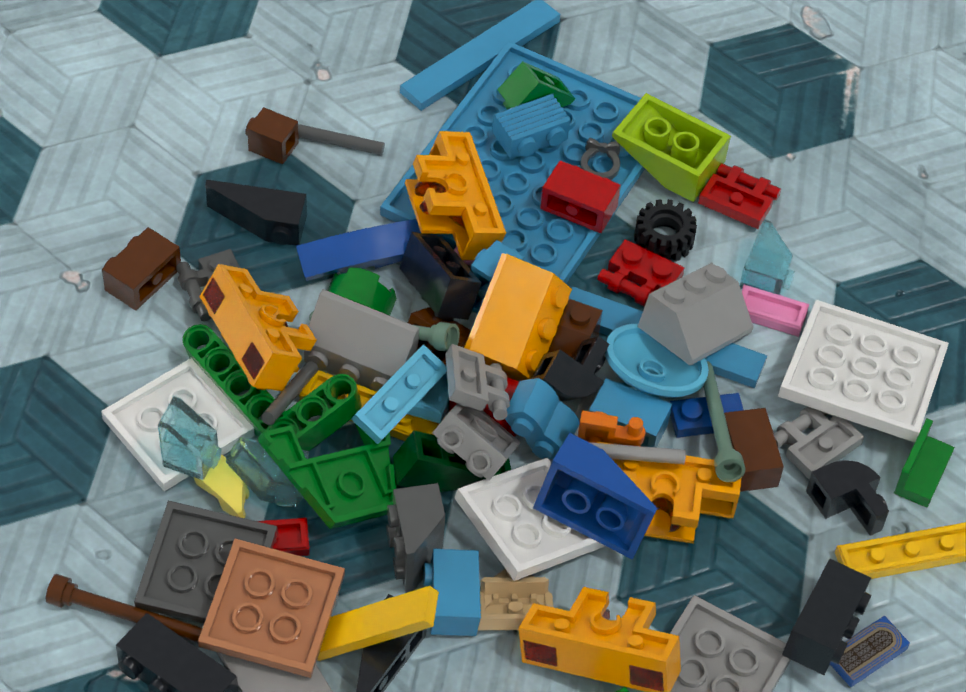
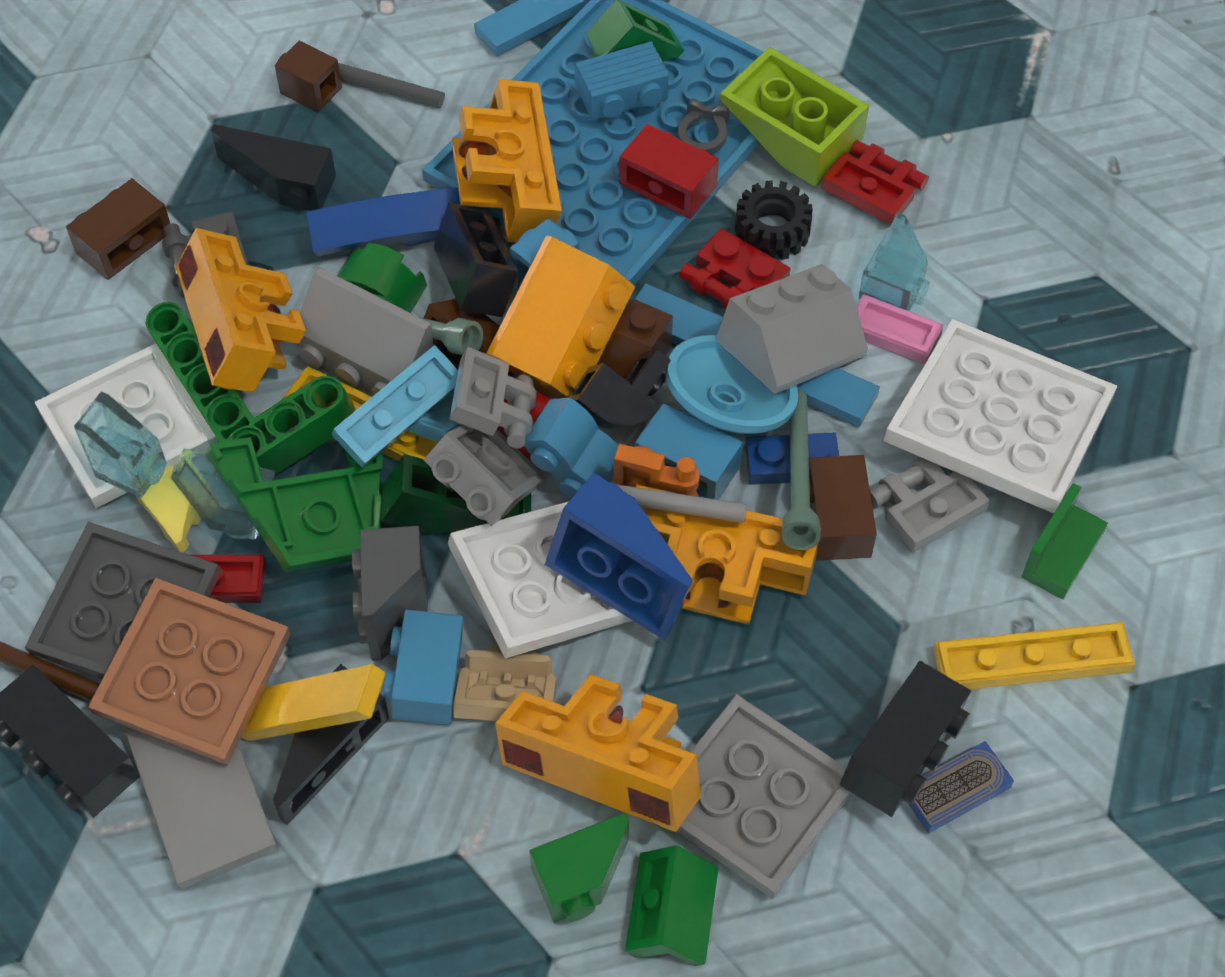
camera: 10 degrees right, 5 degrees up
dark grey bar [261,361,318,425] -> none
black brick [806,460,889,536] -> none

